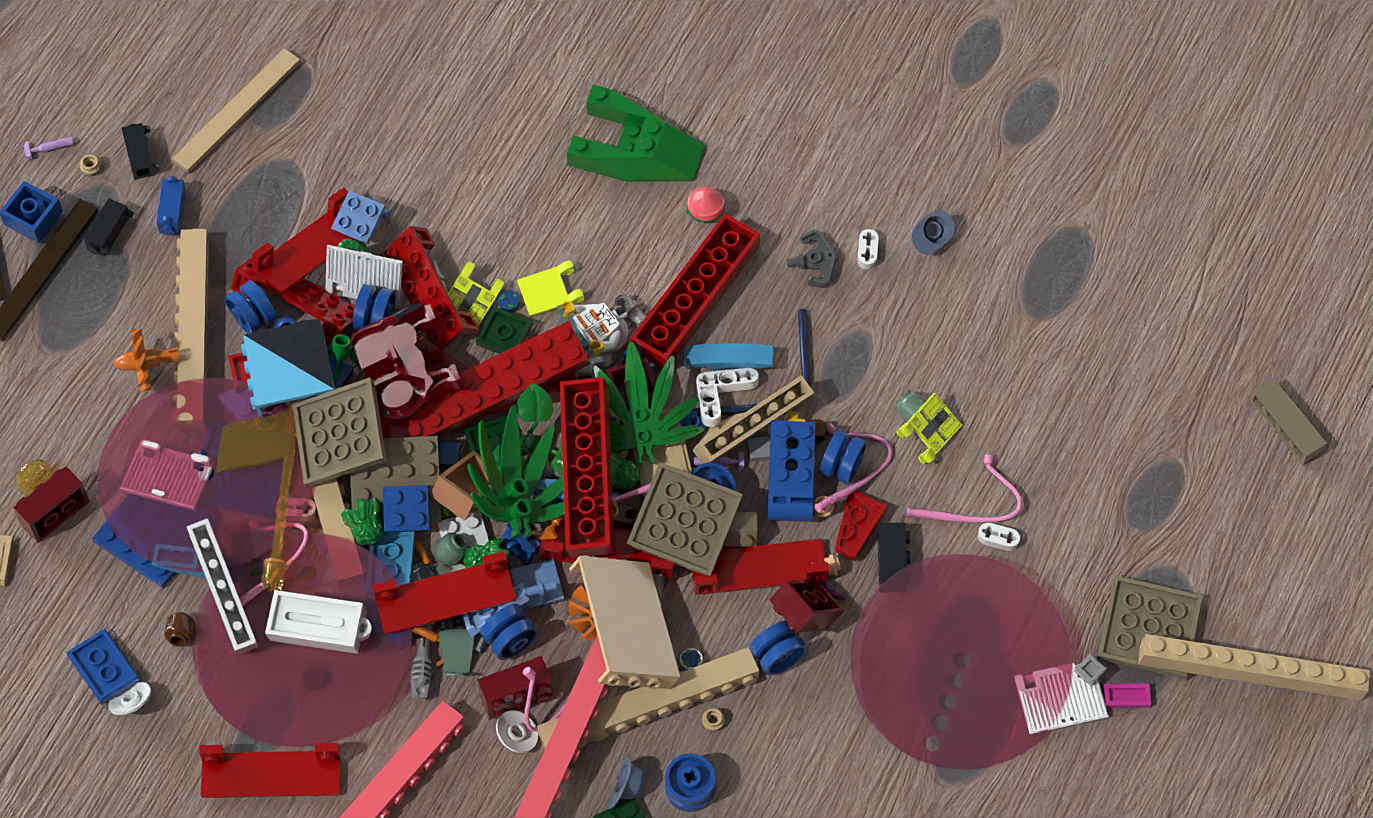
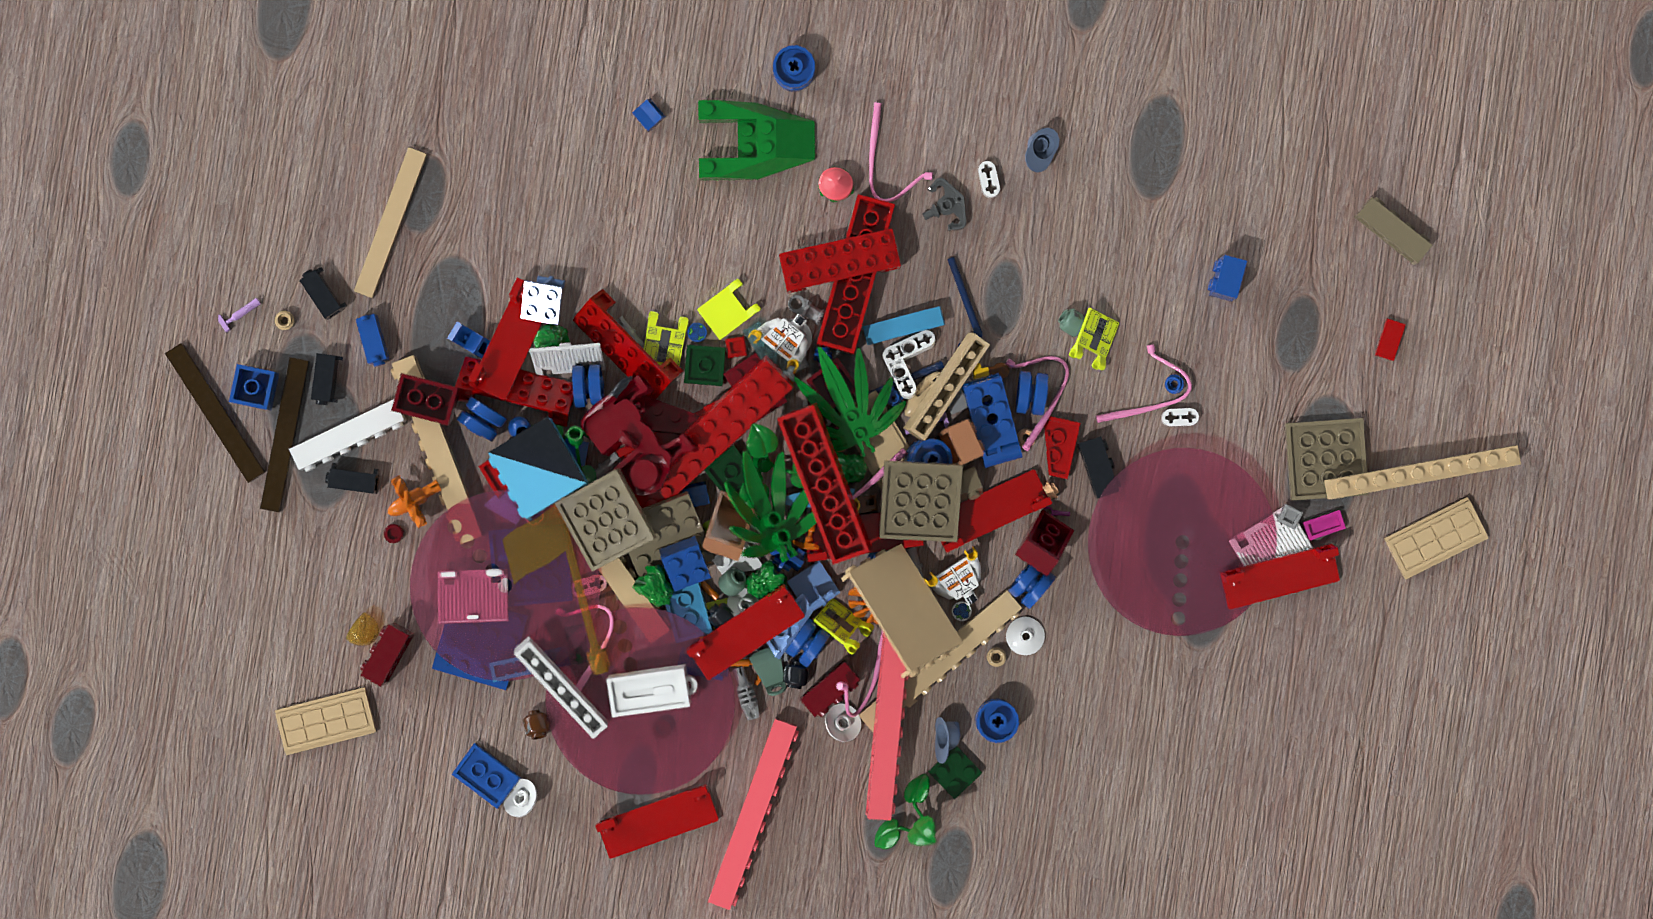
camera: 20 degrees left, 25 degrees up
none -> white brick [289,399,407,472]
none -> black brick [325,463,379,494]
none -> dark red tile [384,524,404,543]
none -> dark red brick [391,373,461,426]
none -> blue brick [447,322,490,358]
none -> blue piece [632,99,666,132]
none -> red tile [725,336,747,359]
none -> blue wheel [773,45,815,92]
none -> red bracket [779,229,901,294]
none -> black head [783,660,810,689]
none -> neon yellow flag [813,598,874,655]
none -> bright pink piece [869,102,933,202]
none -> torso [924,547,981,605]
none -> nougat piece [938,419,985,465]
none -> white dish [1006,617,1045,655]
none -> blue plate [1165,375,1184,394]
none -> blue brick [1207,255,1247,301]
none -> red bracket [1220,544,1340,610]
none -> red tile [1374,318,1406,361]
none -> tan piece [1384,497,1488,580]

